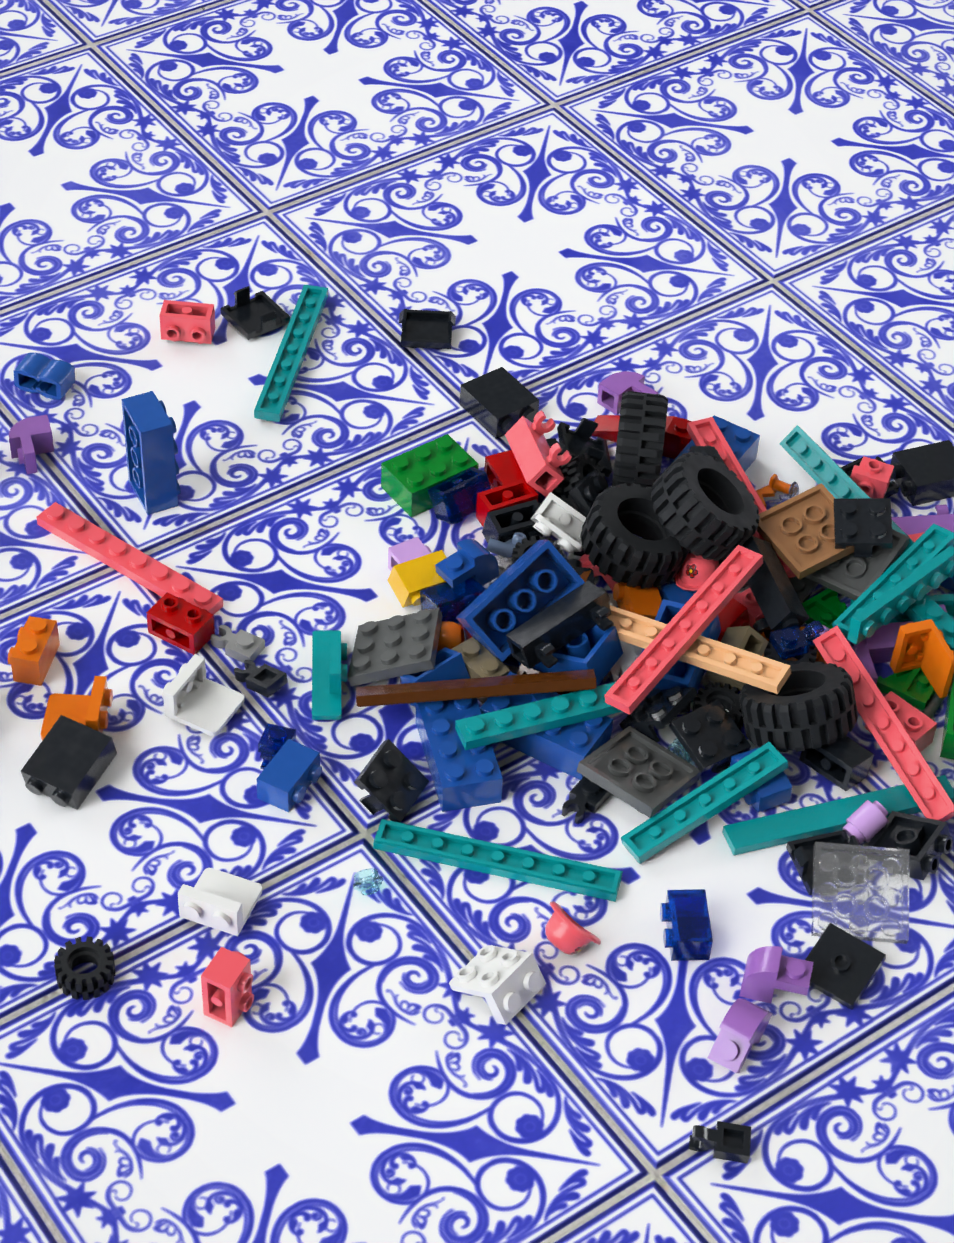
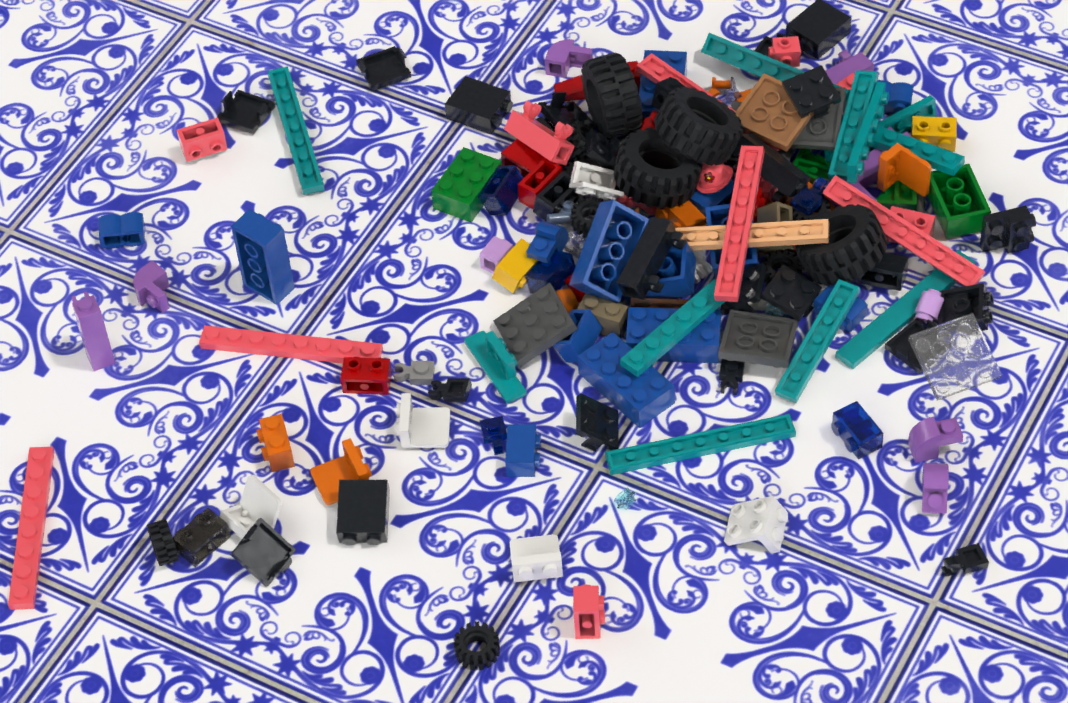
camera: 20 degrees left, 5 degrees up
reddish brown tile [356,669,597,707] -> none
coral hat [545,901,601,955] -> none
black plate [805,923,886,1010] -> none

